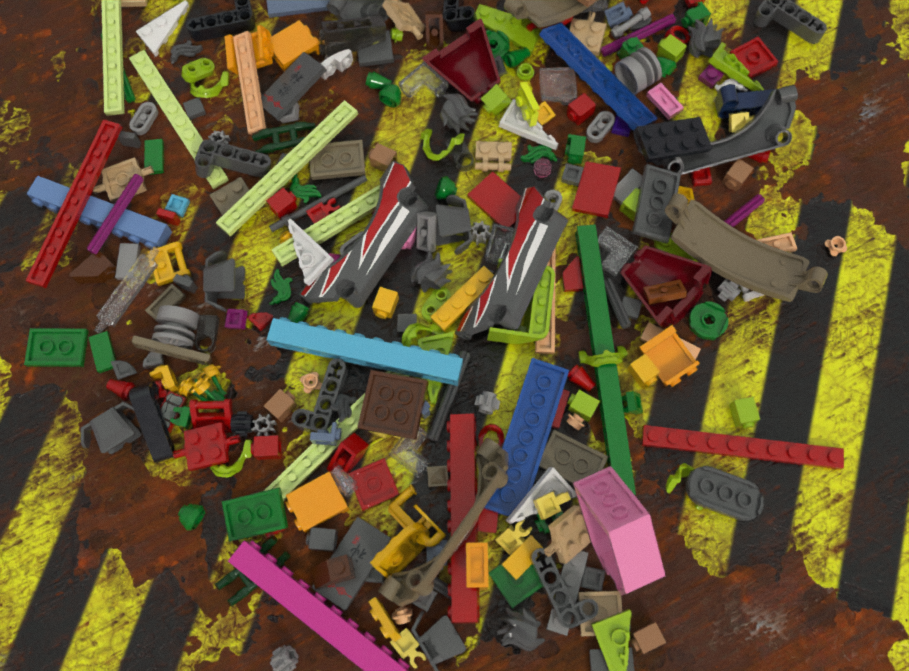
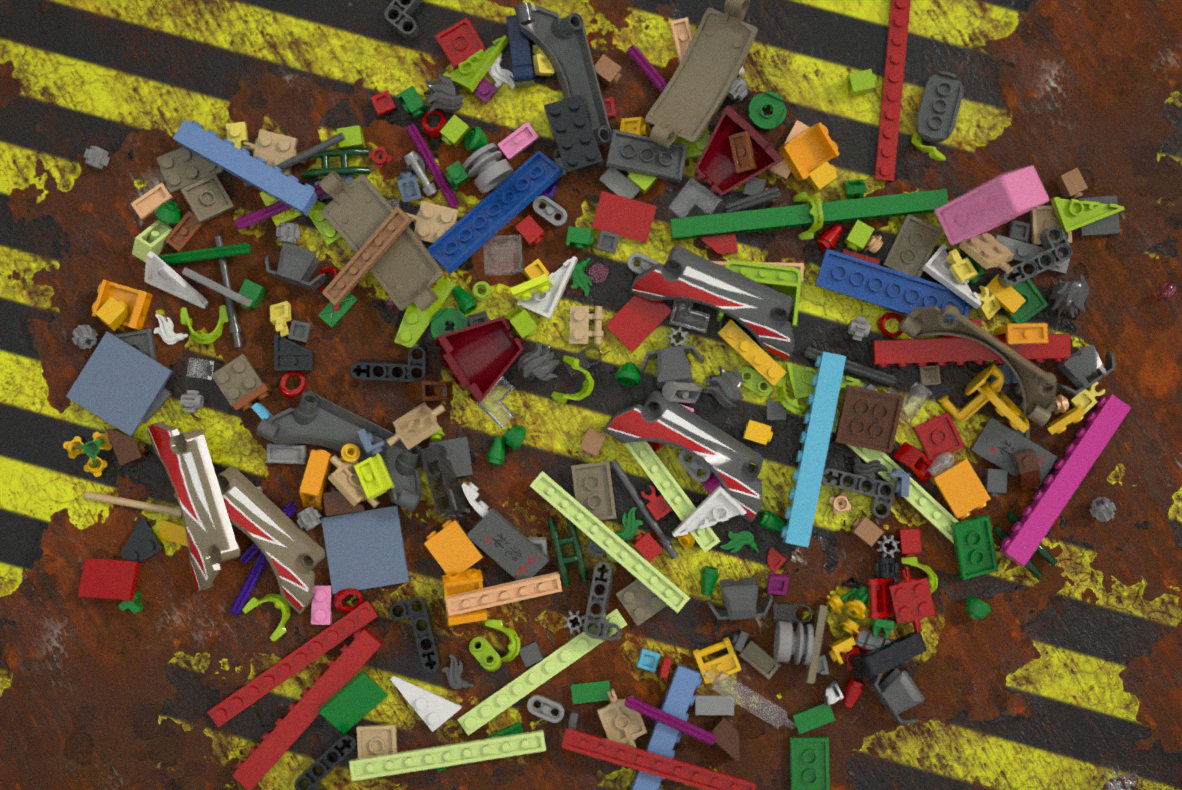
camera: 90 degrees left, 15 degrees up
none -> green cone [701,566,720,596]

